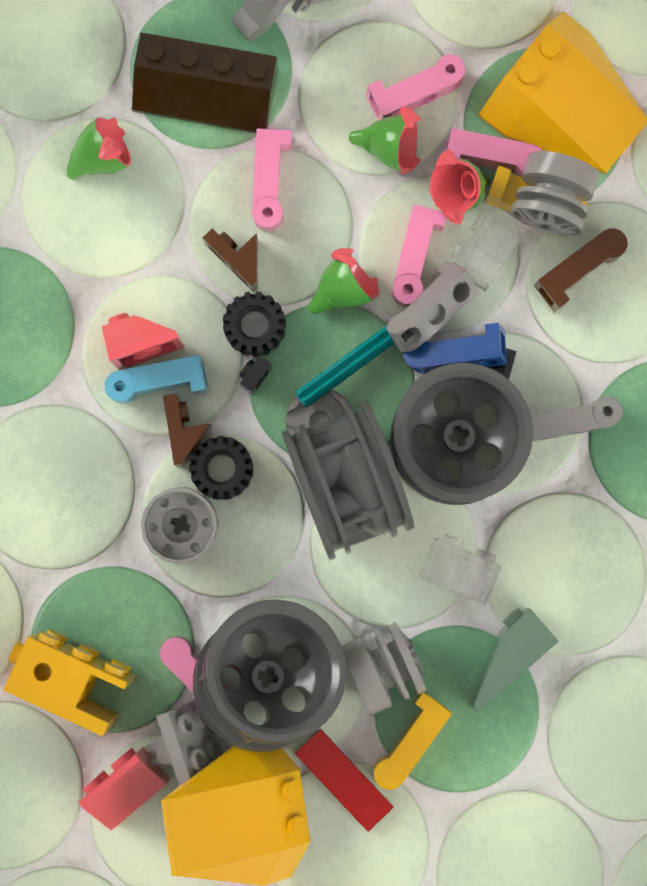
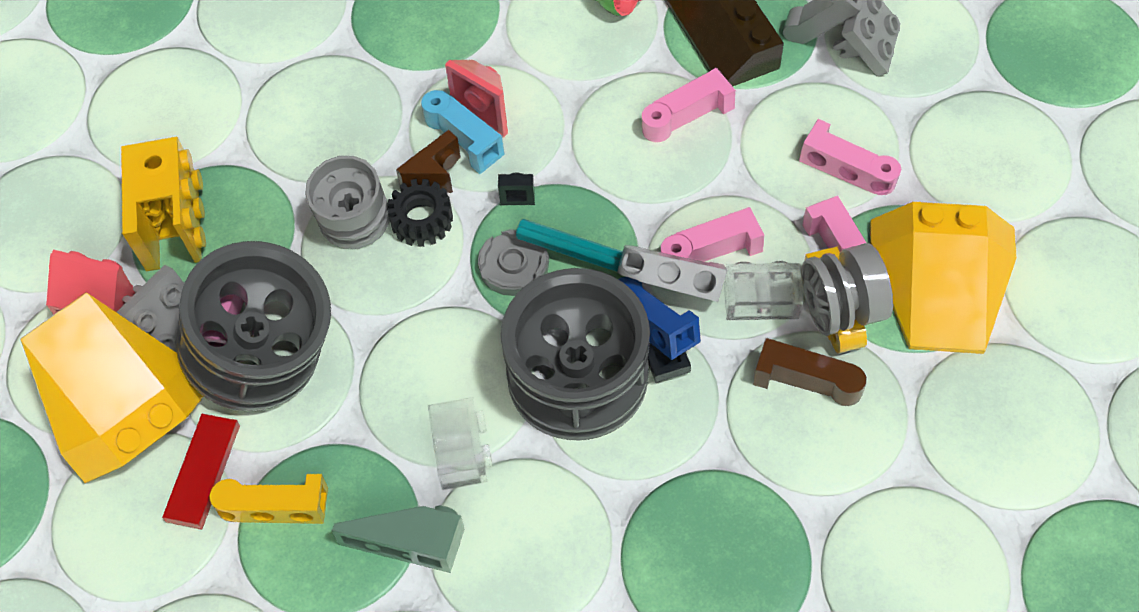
camera: 60 degrees right, 25 degrees down
reddish brown slope [202,228,258,293] -> none
black tyre [223,291,286,357] -> none
dark grey wheel [281,400,415,561] -> none
bright green hat [308,248,380,314] -> none
light grey wheel [342,622,426,716] -> none
bright green hat [349,106,421,175] -> none
coral hat [429,149,489,225] -> none
light grey leg [527,396,623,442] -> none

